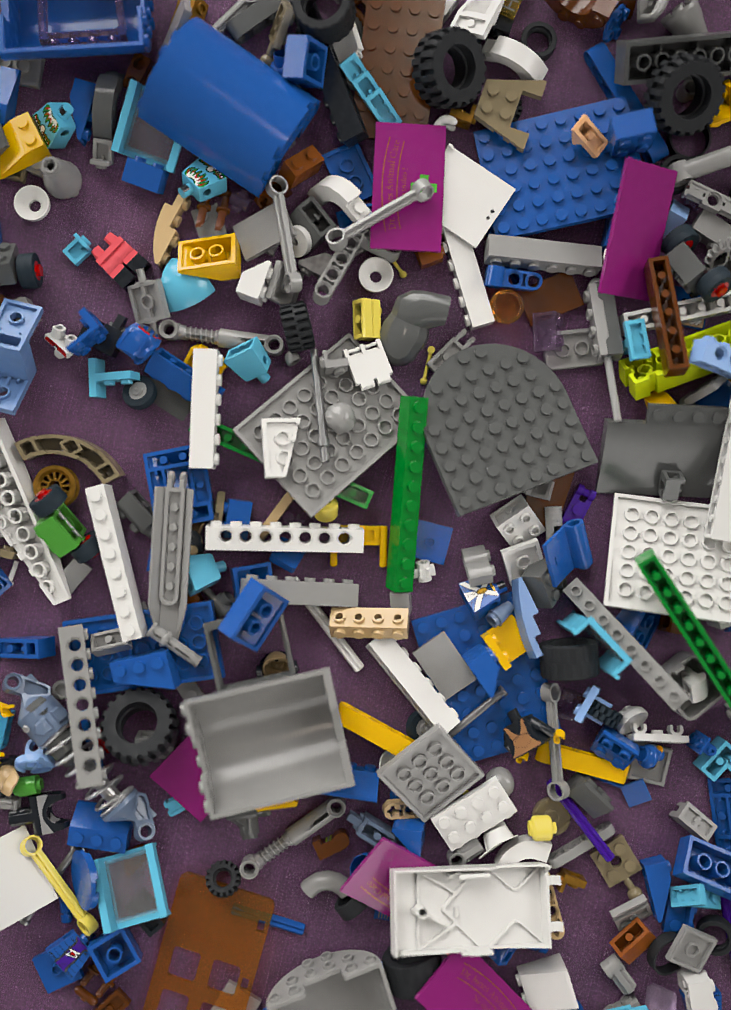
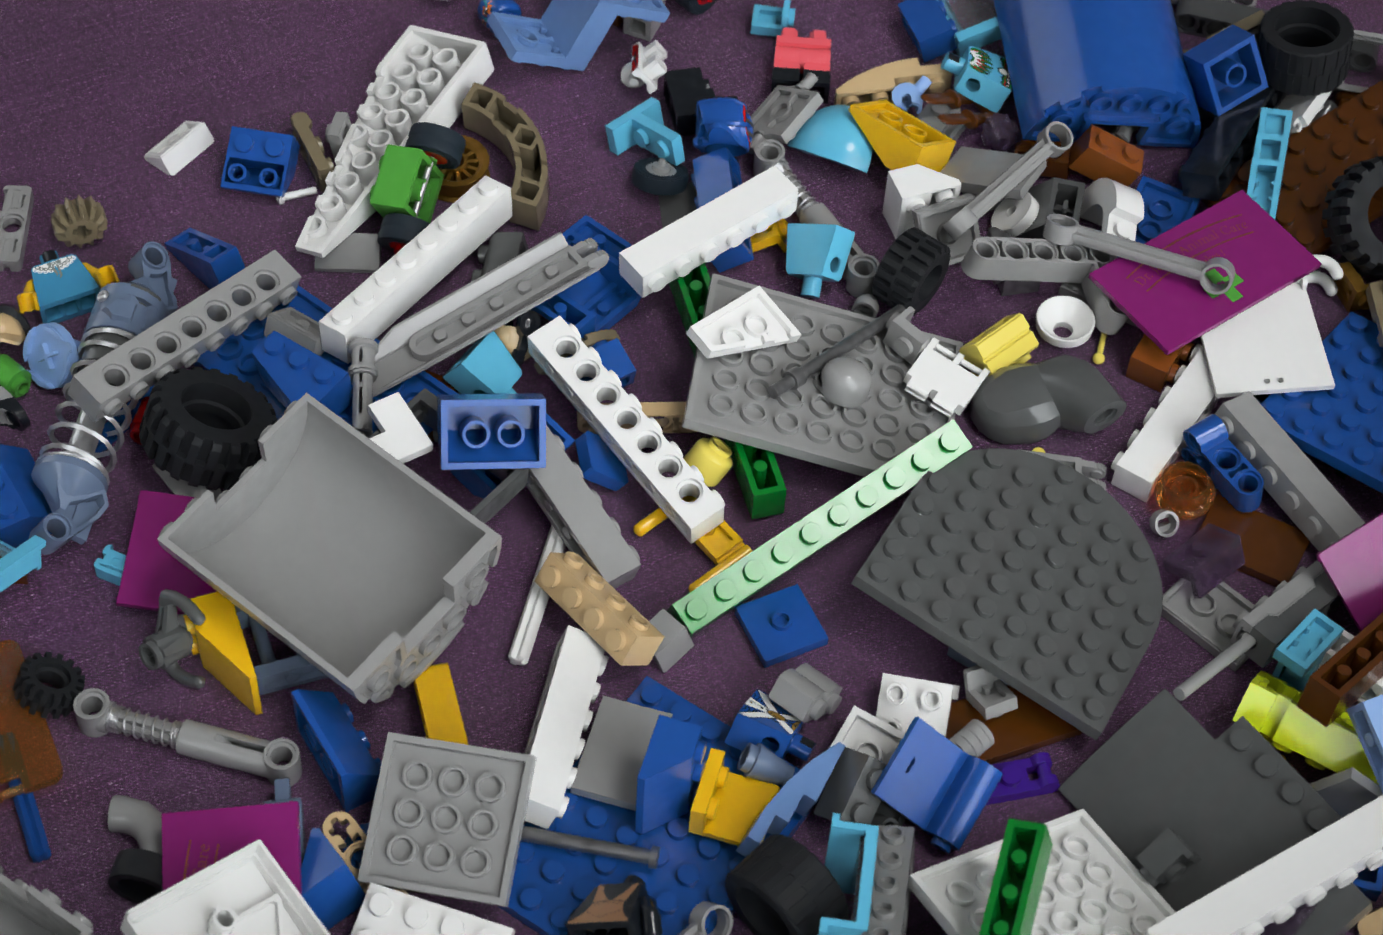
camera: 50 degrees right, 35 degrees down
blue bracket [66,307,109,357] -> none
reddish brown leg [312,828,350,861] -> none
white gear [414,559,436,583] -> none
none -> white tile [367,392,433,464]
none -> light blue piece [891,75,932,115]
none -> light grey hinge [1149,509,1179,538]

